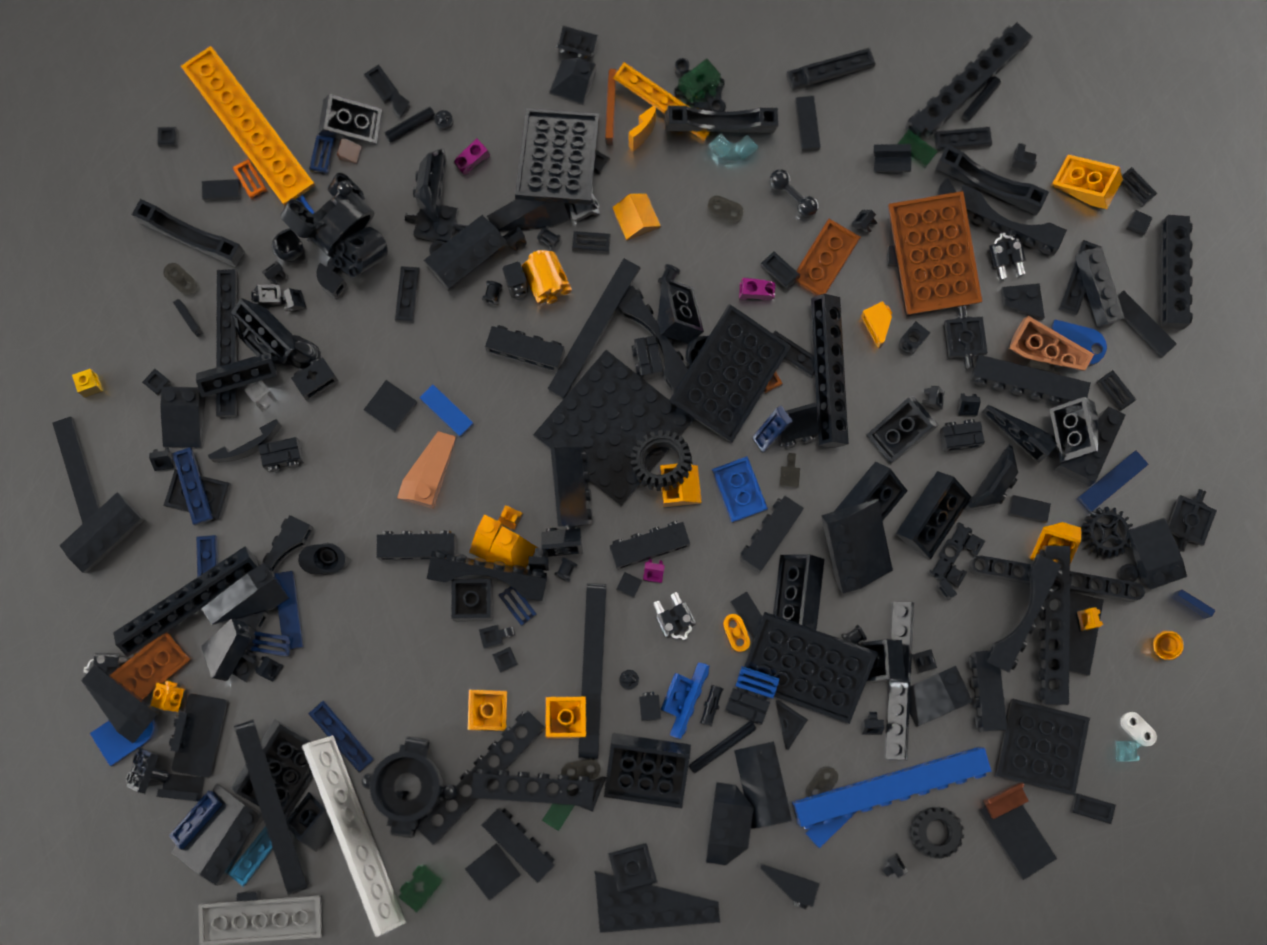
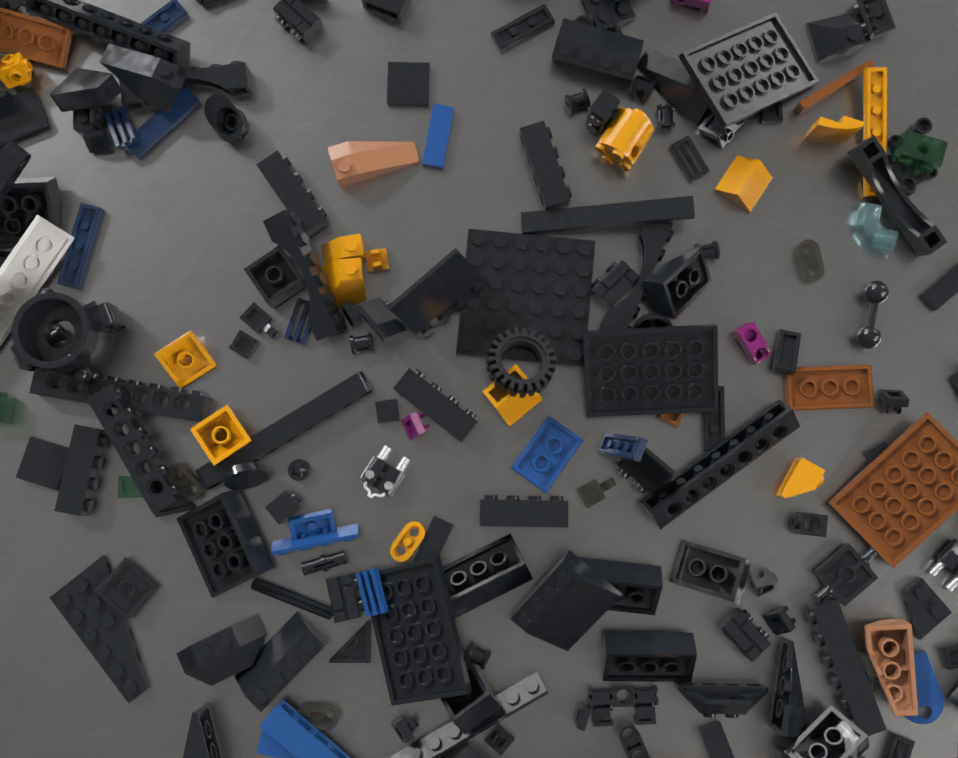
camera: 55 degrees right, 5 degrees up
none -> black tile [223,462,268,490]

